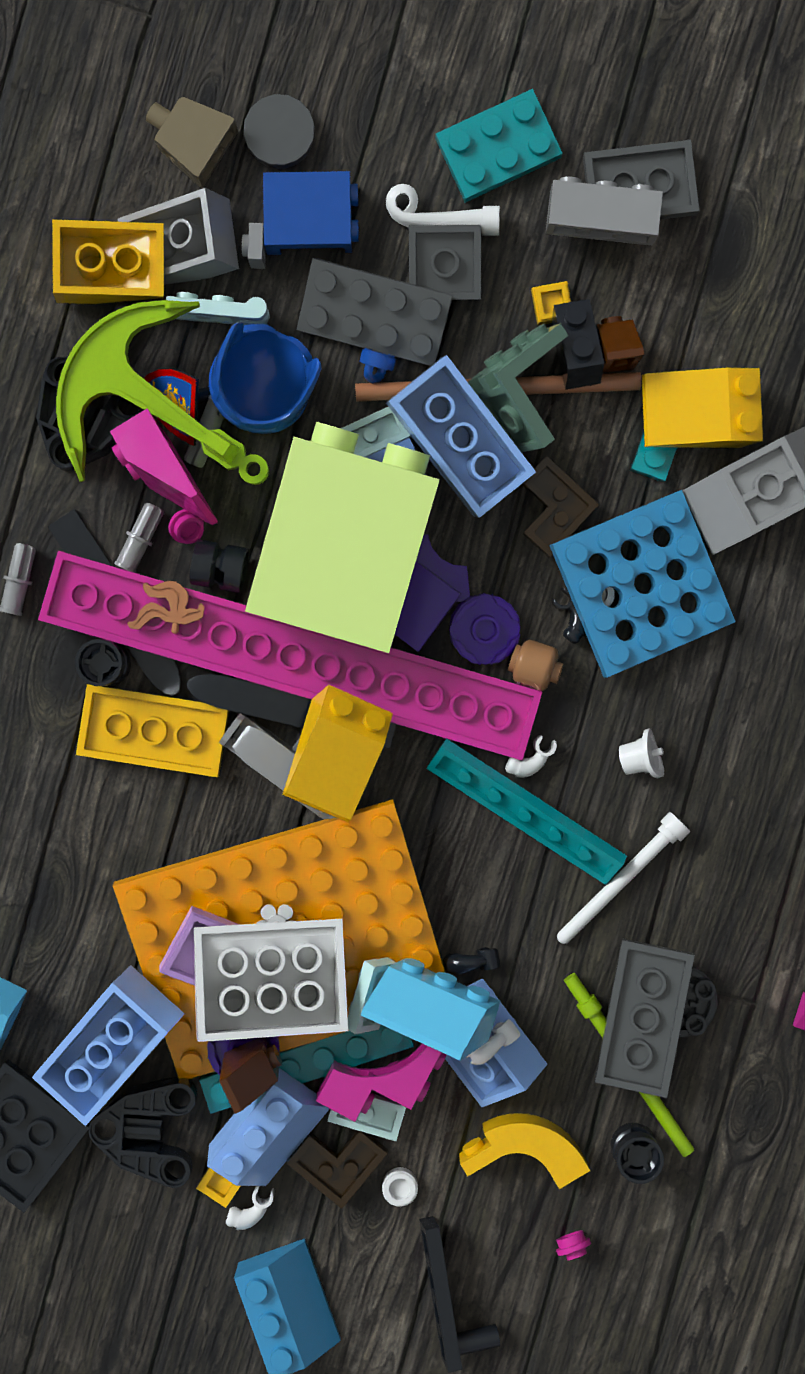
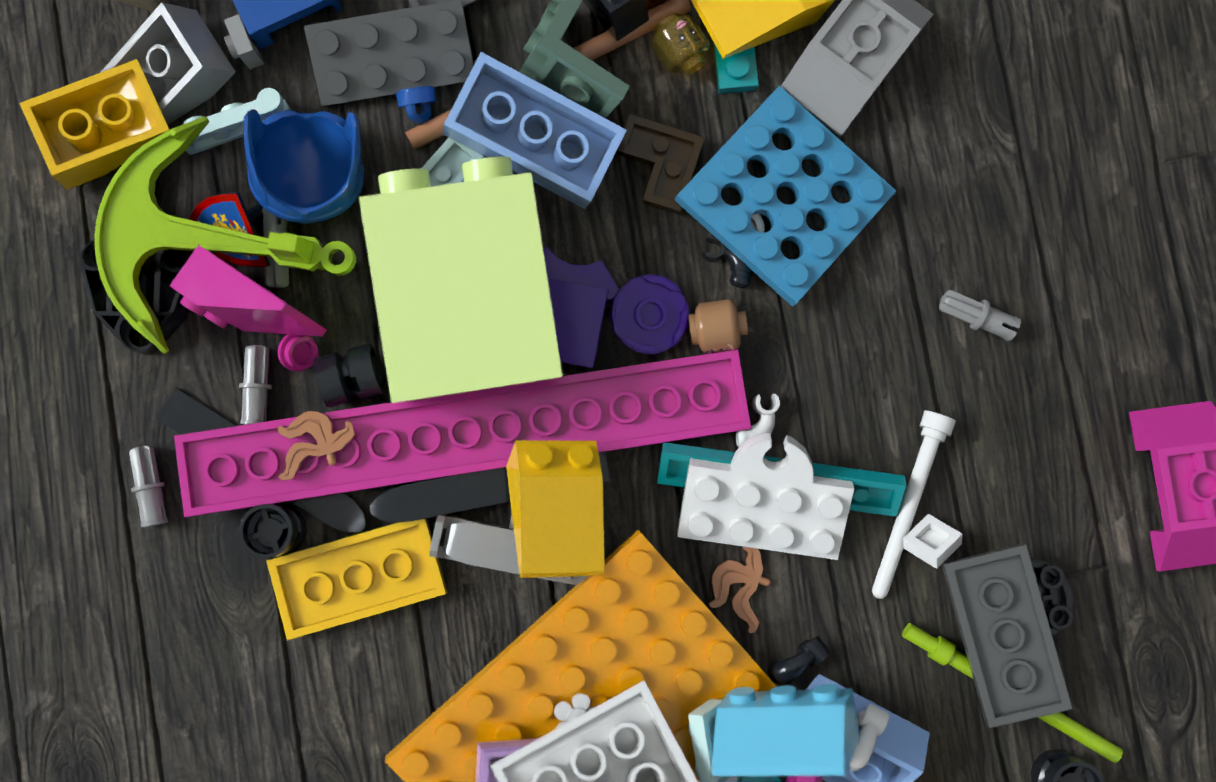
camera: 25 degrees left, 5 degrees down
white piece [619,728,664,778] -> none
none -> clear yellow head [651,13,710,75]
none -> white plate [677,433,854,560]
none -> nougat piece [709,547,771,633]
none -> white plate [903,514,962,569]
none -> light grey axle [939,290,1021,342]

